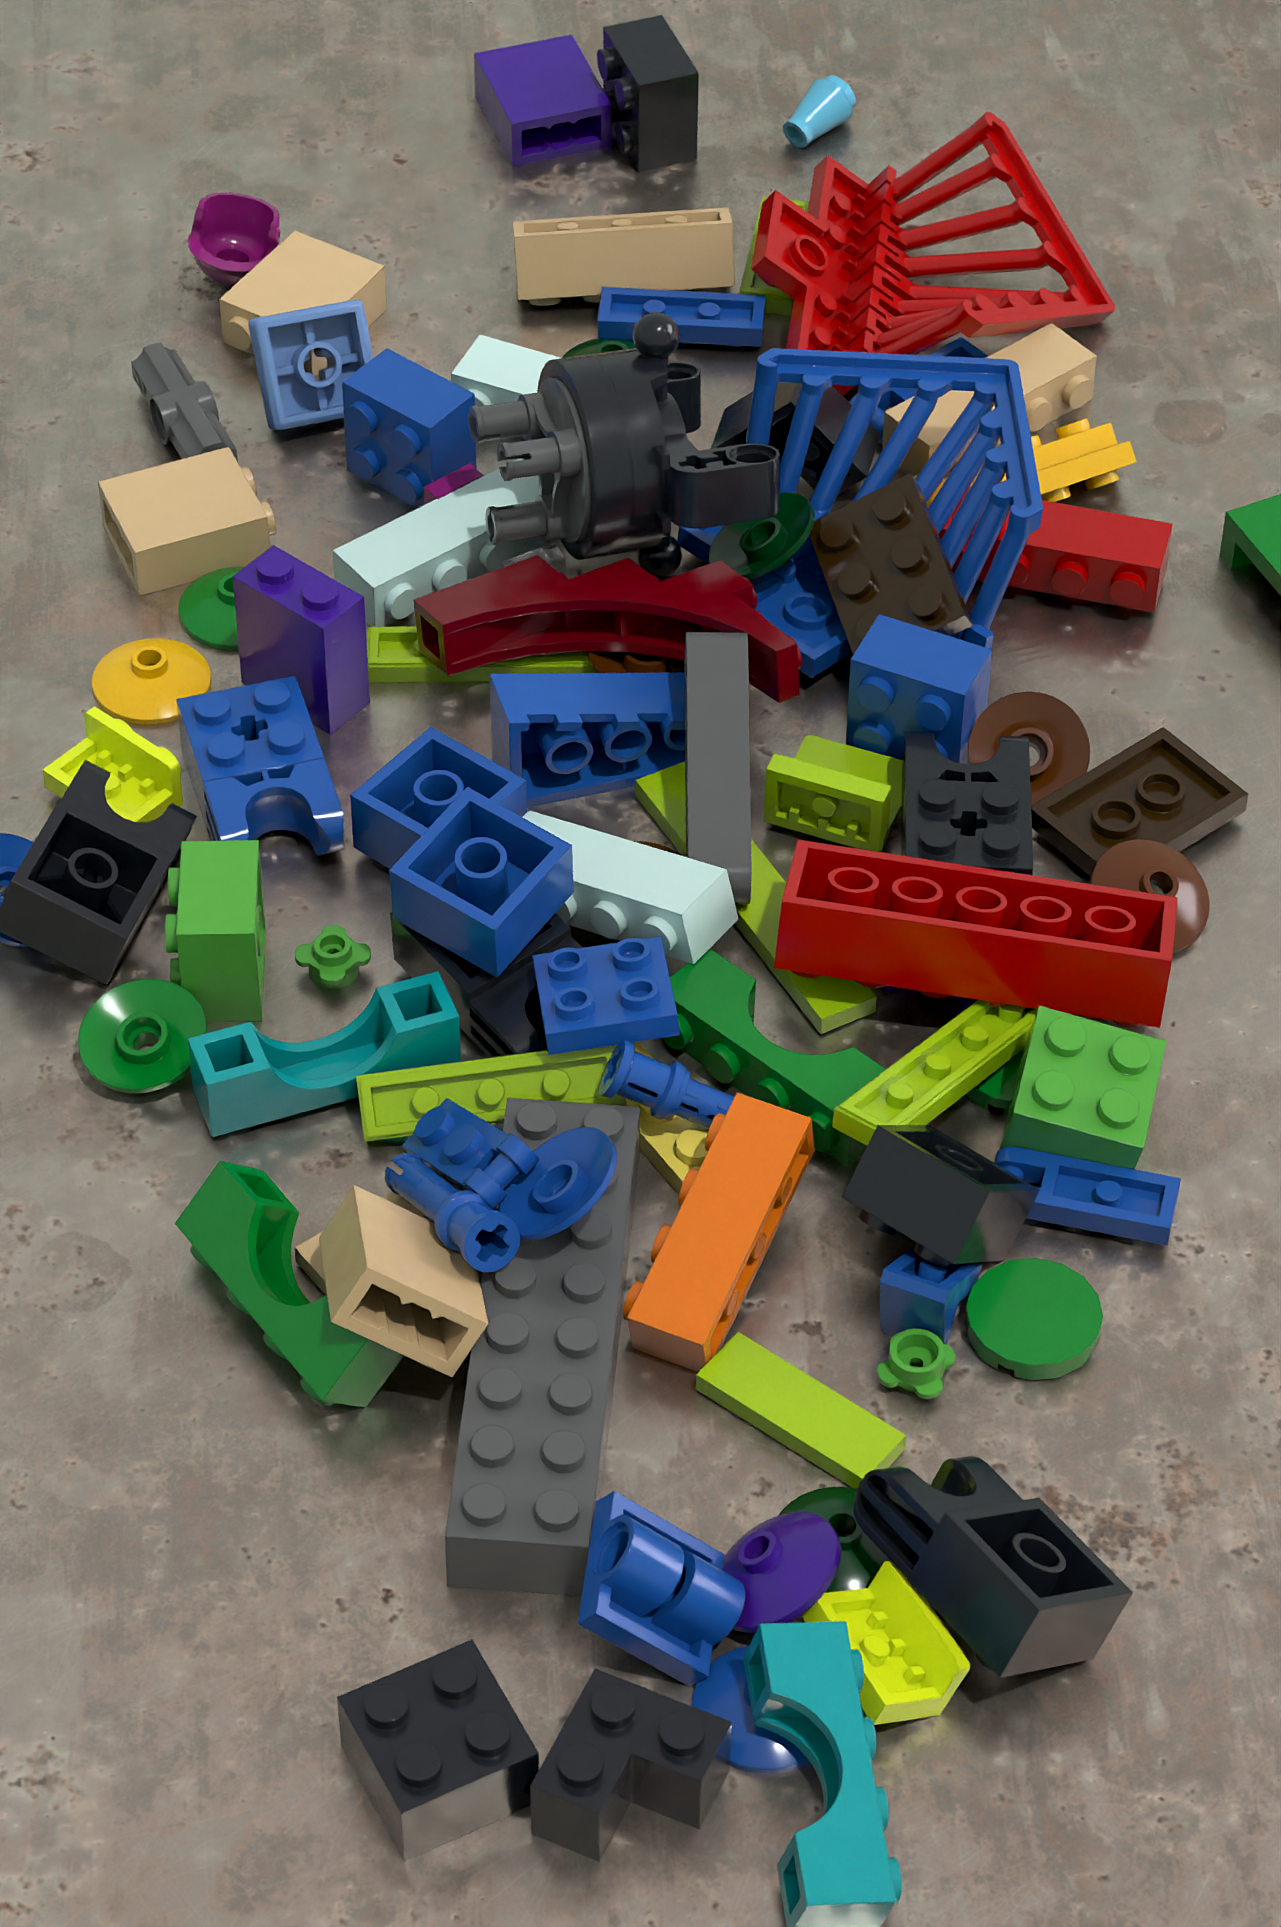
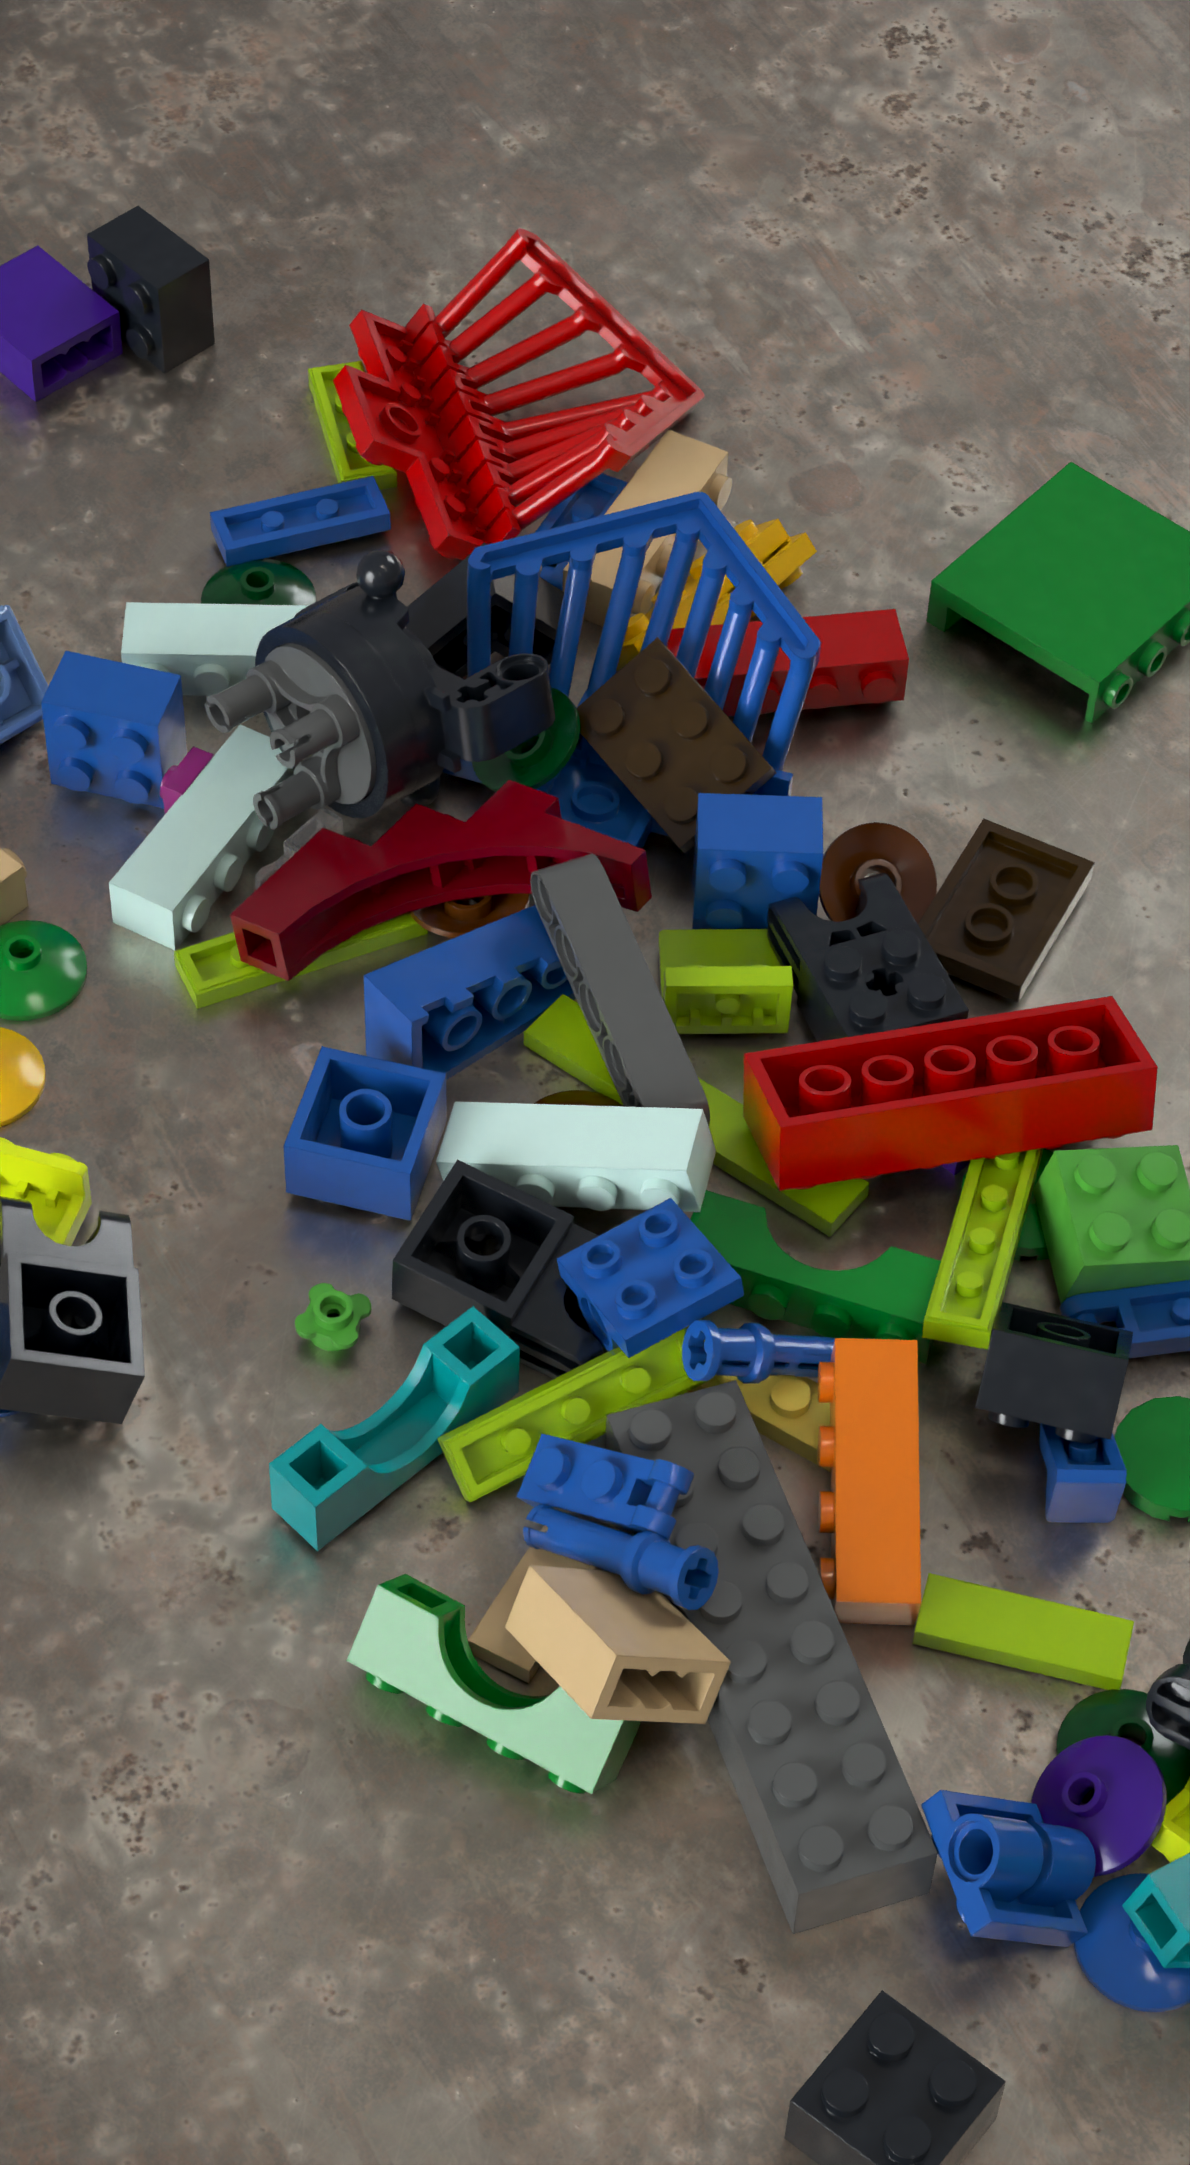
camera: 25 degrees left, 5 degrees up
green dish [78,979,208,1093] -> none
bright green brick [165,840,266,1022] -> none
blue brick [176,676,346,855] -> none
dark purple brick [232,545,370,735] -> none
blue brick [389,787,574,978] -> none
blue dish [499,1127,617,1241] -> none
tan brick [513,208,735,306] -> none
black brick [530,1668,732,1862] -> none
medium azure cone [783,75,856,148] -> none
bright green plate [877,1329,955,1399] -> none
reddish brown dish [1089,839,1210,954] -> none

